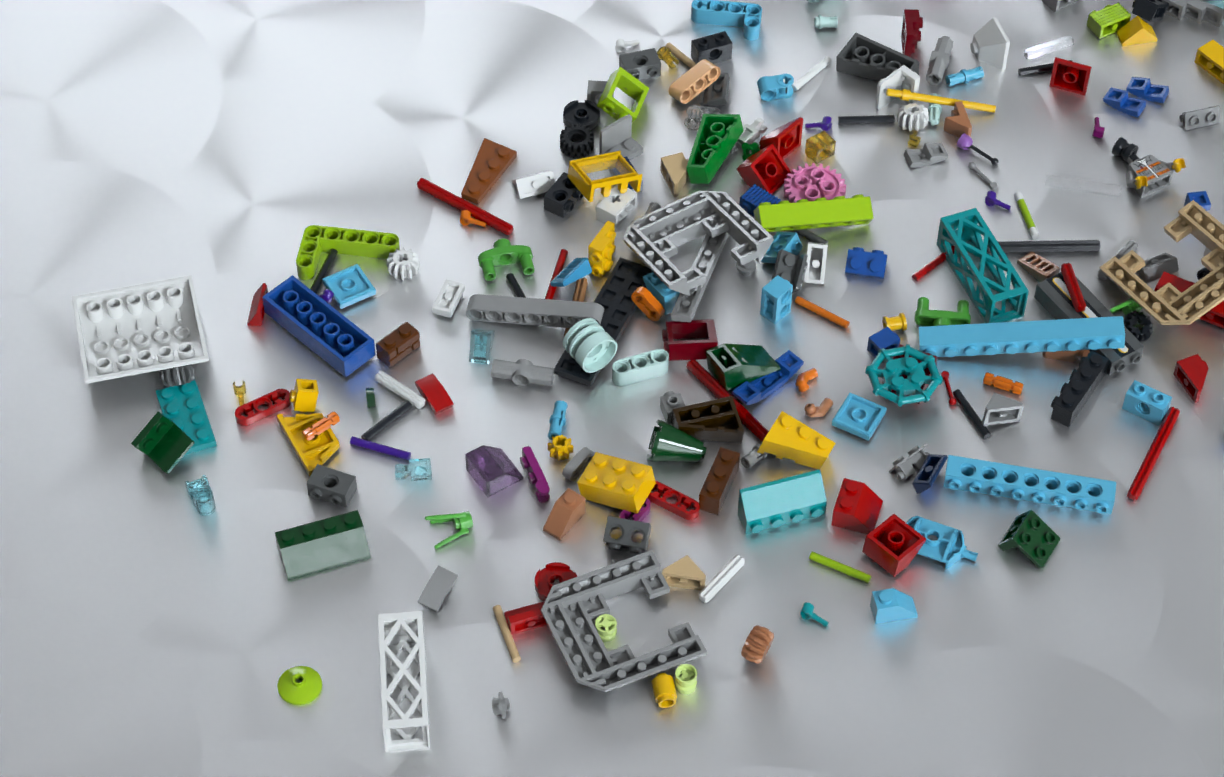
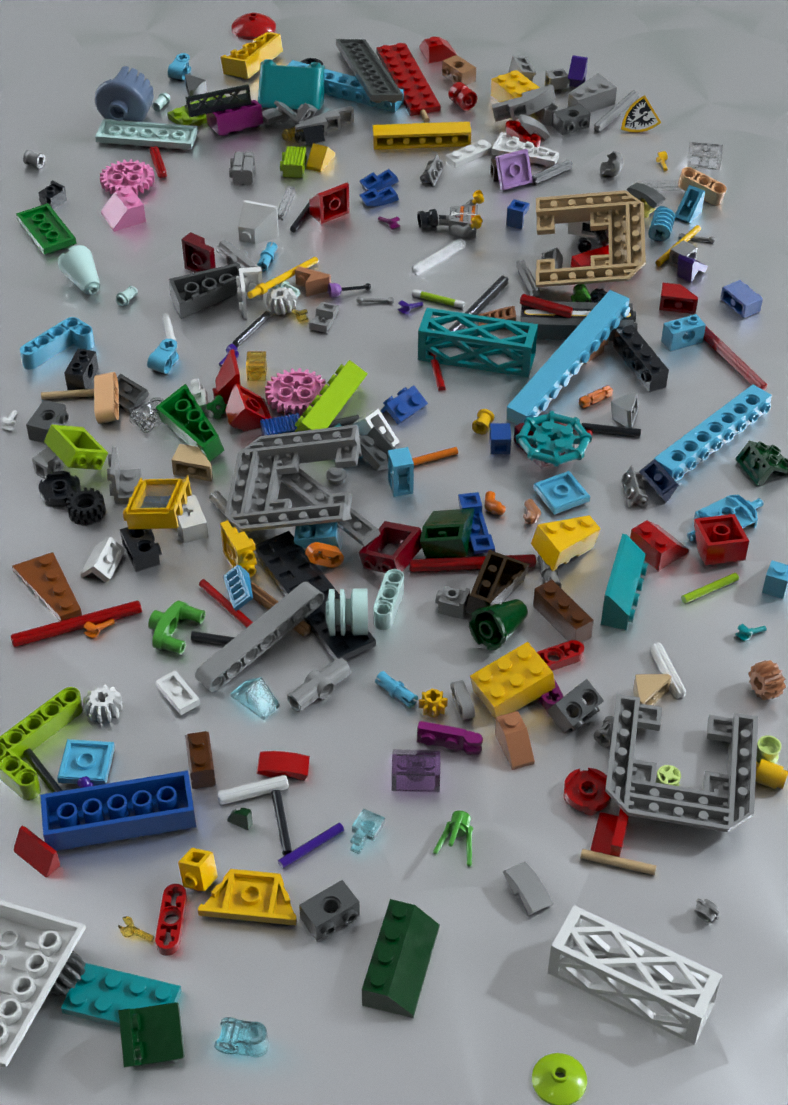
camera: 55 degrees left, 5 degrees down
orange axle [302,412,340,441] -> none
clear yellow pin [657,46,679,69] -> none
bright green connector [914,297,971,327] -> none

